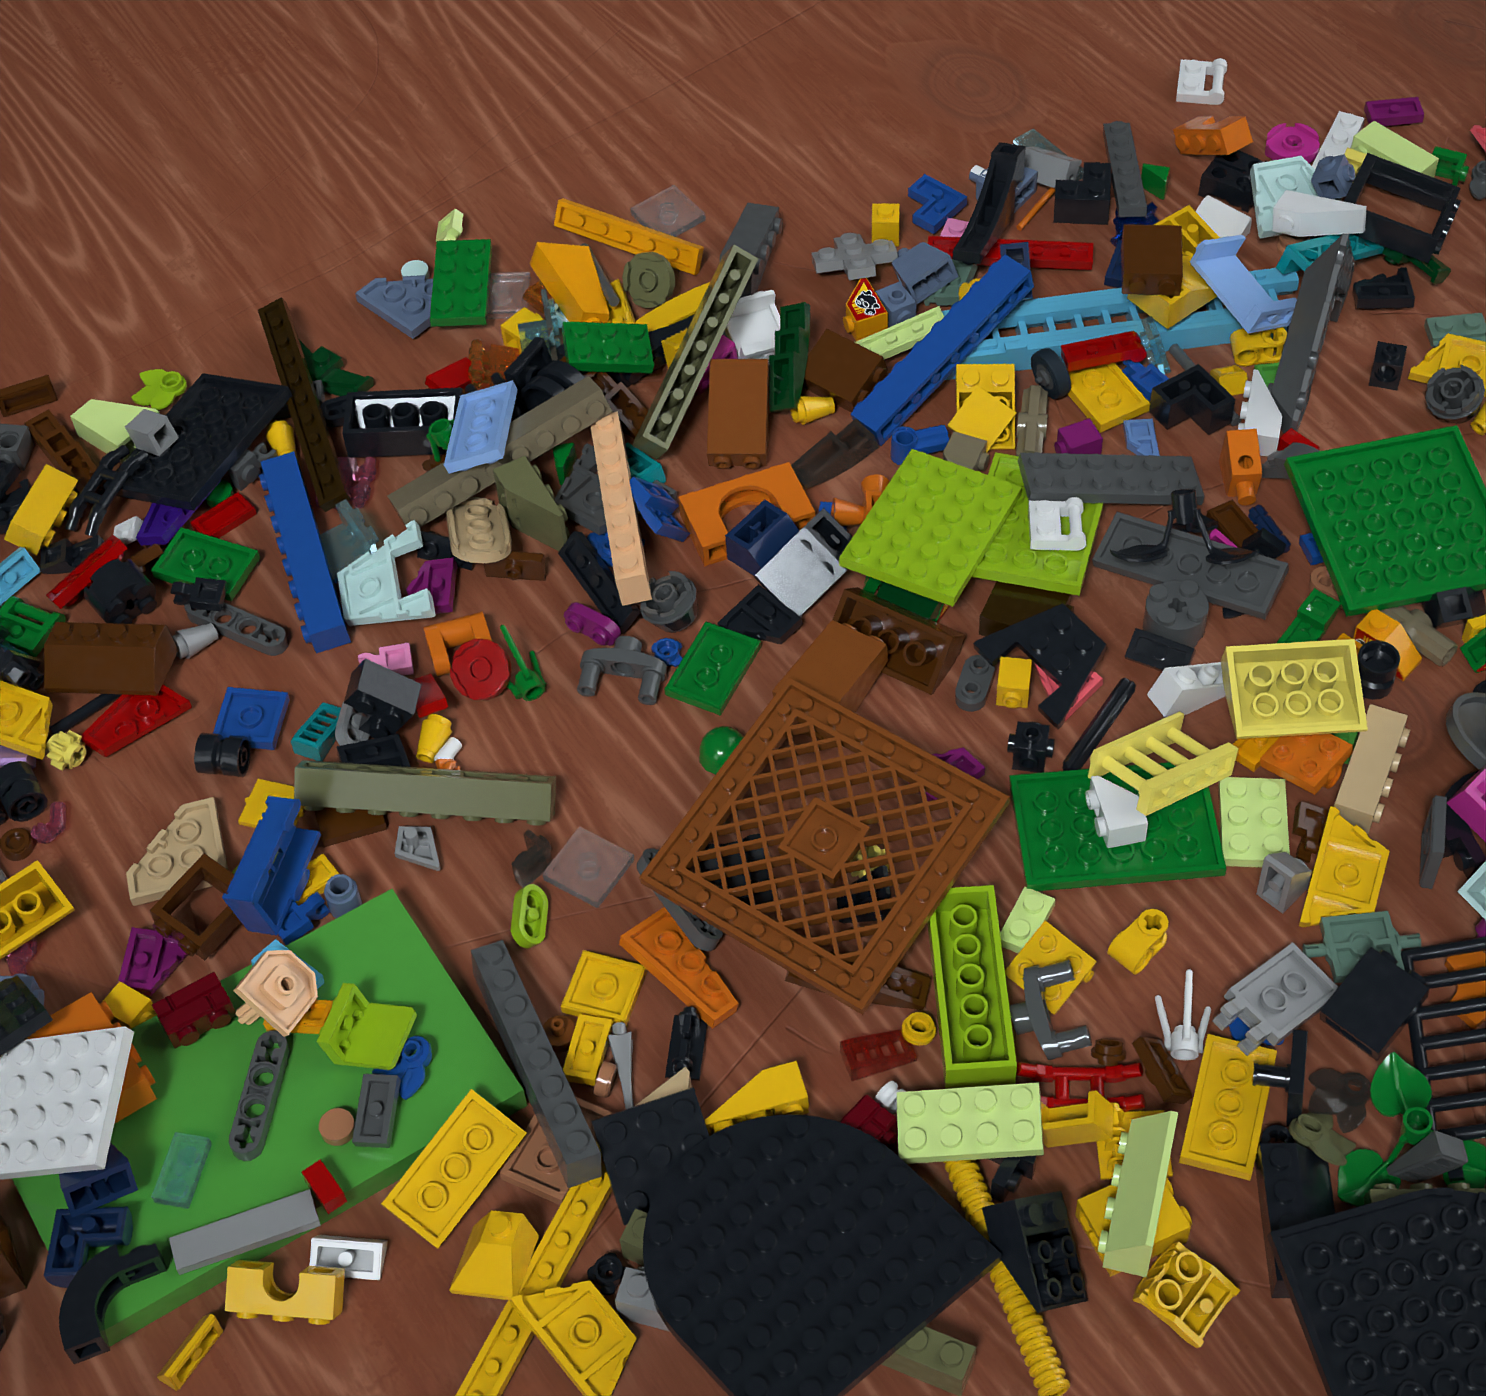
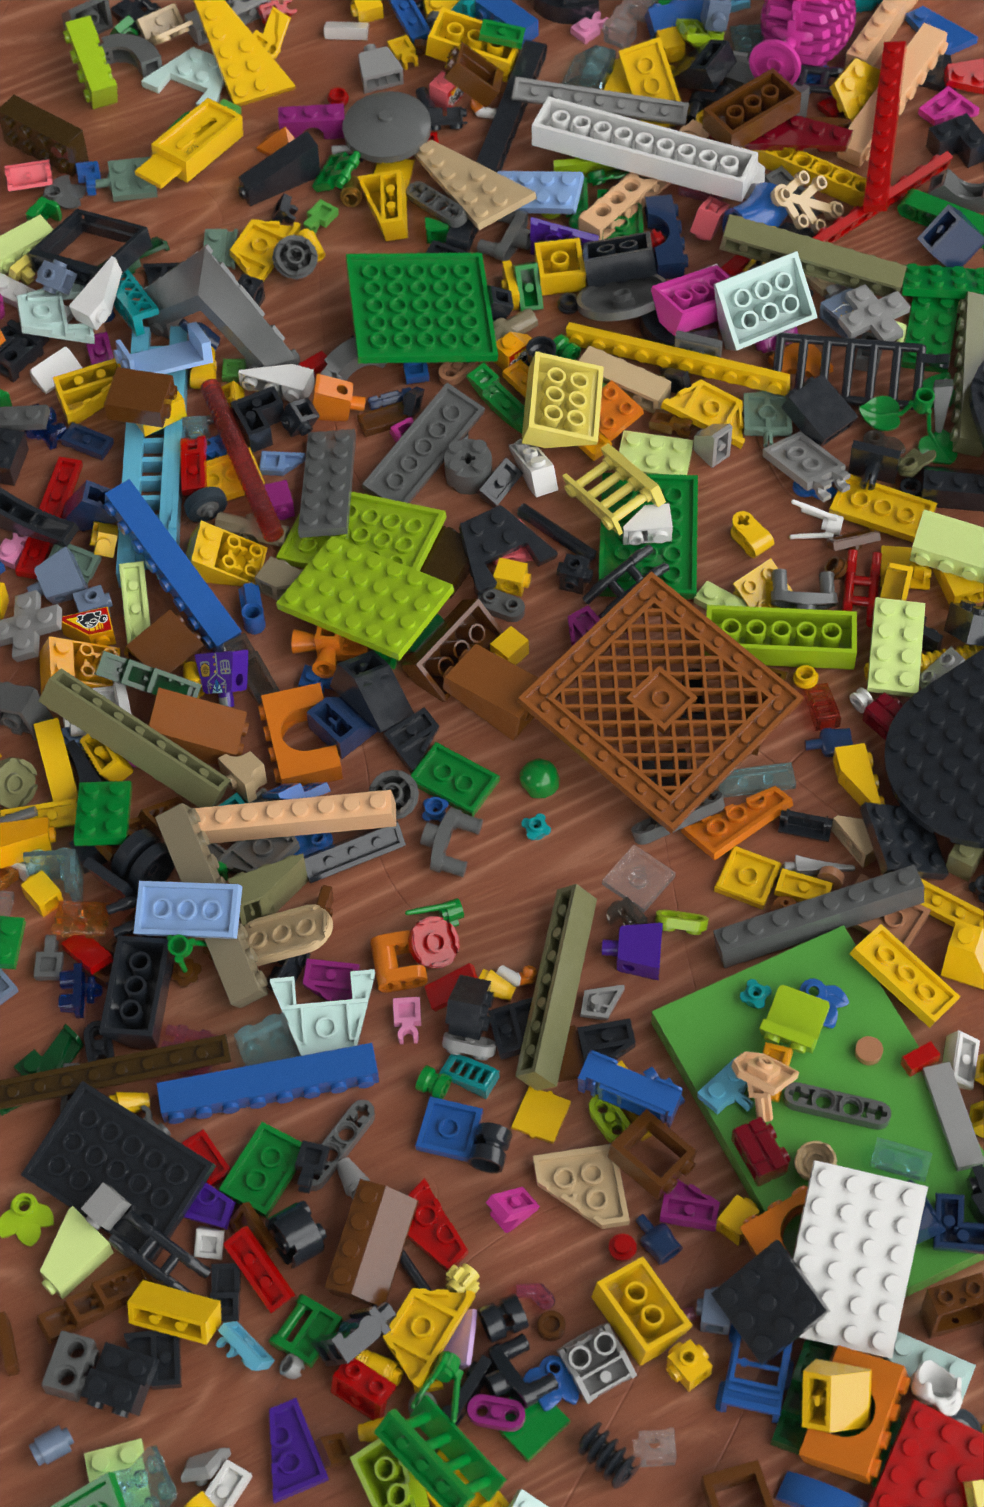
camera: 85 degrees left, 5 degrees up
sand blue brick [324,874,362,918] -> none
dark grey plate [352,1074,401,1148] -> none
magenta plate [564,602,621,646] -> none
yellow piece [947,385,1017,453] -> none
white plate [1028,497,1086,551] -> none
black plant [1110,489,1260,565] -> none
none -> dark grey plate [34,935,64,981]
none -> light orange slope [39,636,120,694]
none -> clear blue hips [58,963,103,1019]
none -> magenta plate [86,332,114,365]
none -> dark purple torso [195,650,248,707]
none -> clear red piece [200,379,284,542]
none -> tan brick [218,751,267,803]
none -> black brick [279,397,320,437]
none -> green wheel [415,1065,452,1099]
none -> dark pink slope [486,1187,540,1233]
none -> yellow brick [490,626,529,665]
none -> teal plate [521,813,551,840]
none -> green wheel [553,334,581,360]
none -> yellow plate [566,322,790,396]
none -> black wing [577,1018,636,1063]
none -> black piece [582,545,670,619]
none -> dark purple torso [602,923,663,980]
none -> red plate [608,1233,637,1262]
none -> dark blue piece [636,1214,683,1265]
none -> black plate [658,367,691,394]
none -> clear light blue tile [718,762,796,798]
none -> teal plate [740,979,772,1009]
none -> tan hair [794,1141,837,1181]
none -> dark blue piece [805,728,853,758]
none -> light grey hinge [919,647,965,688]

